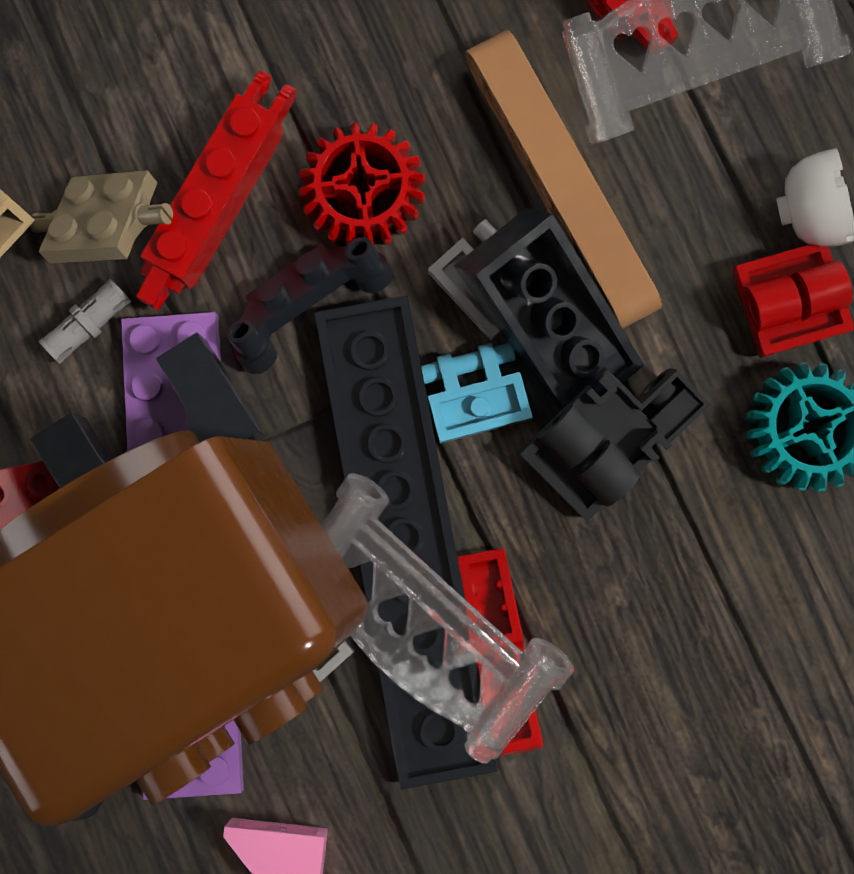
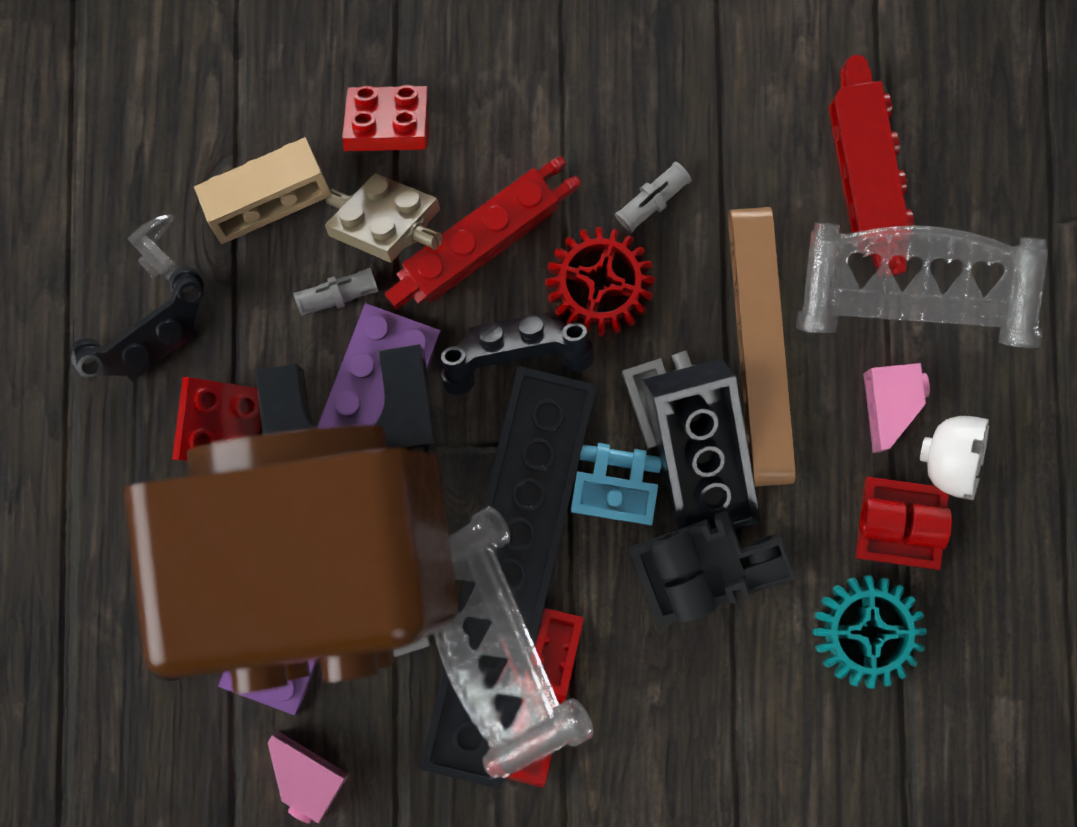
camera: 25 degrees right, 0 degrees up
none -> red plate [342,85,429,151]
none -> light grey pin [615,161,692,233]
none -> bright pink slope [863,363,930,453]

